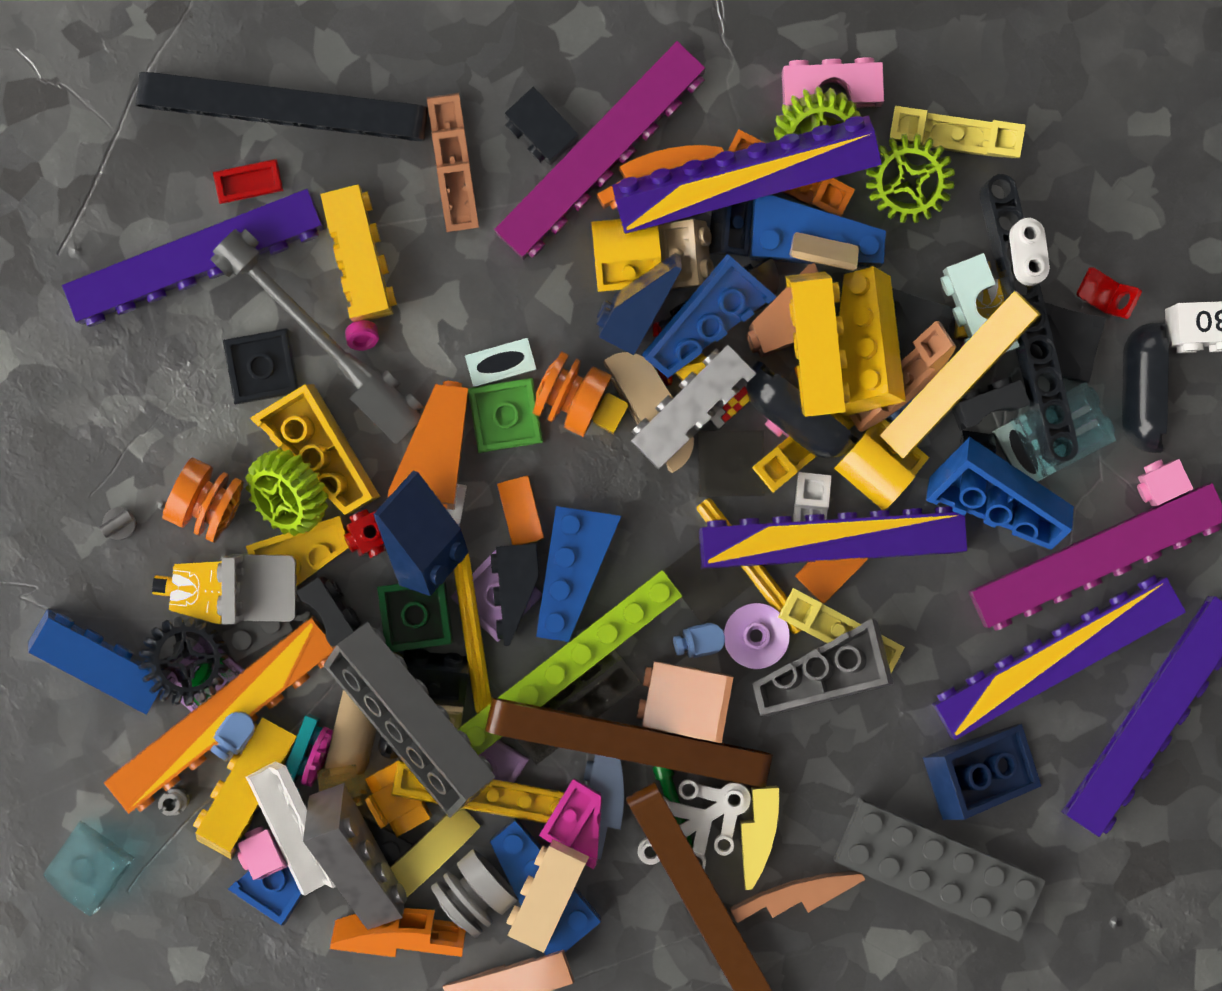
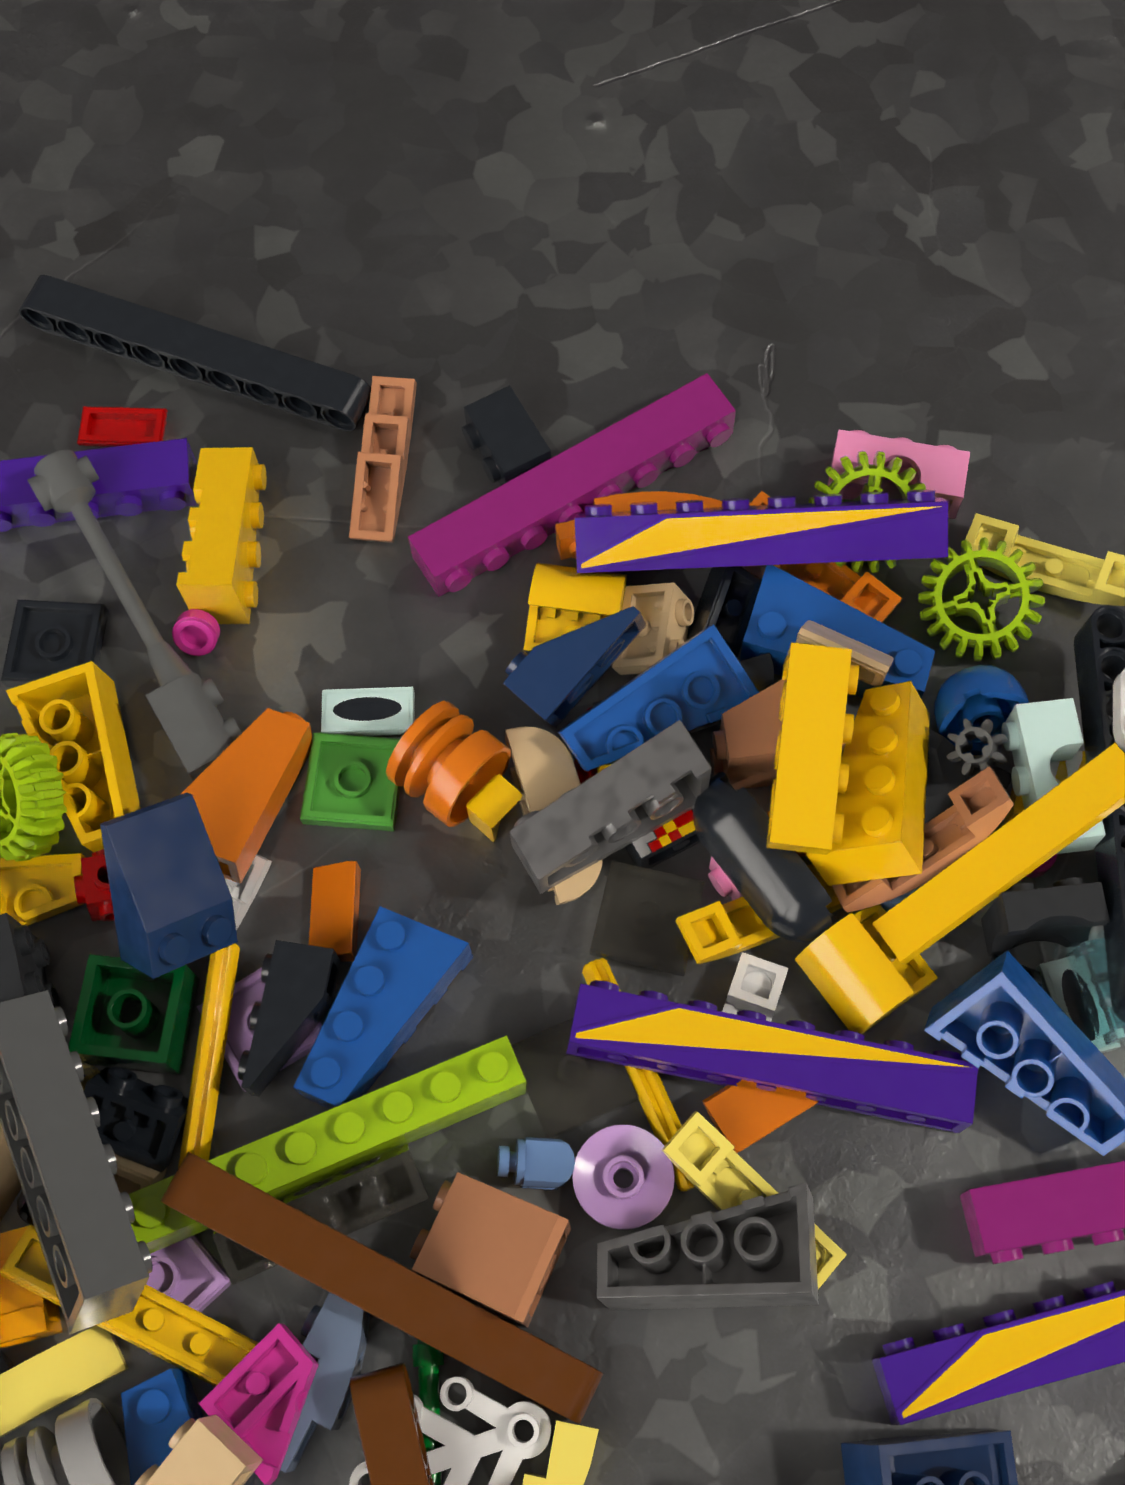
camera: 20 degrees right, 20 degrees down
none -> blue cylinder [934,665,1029,755]
none -> dark grey gear [947,718,1008,777]

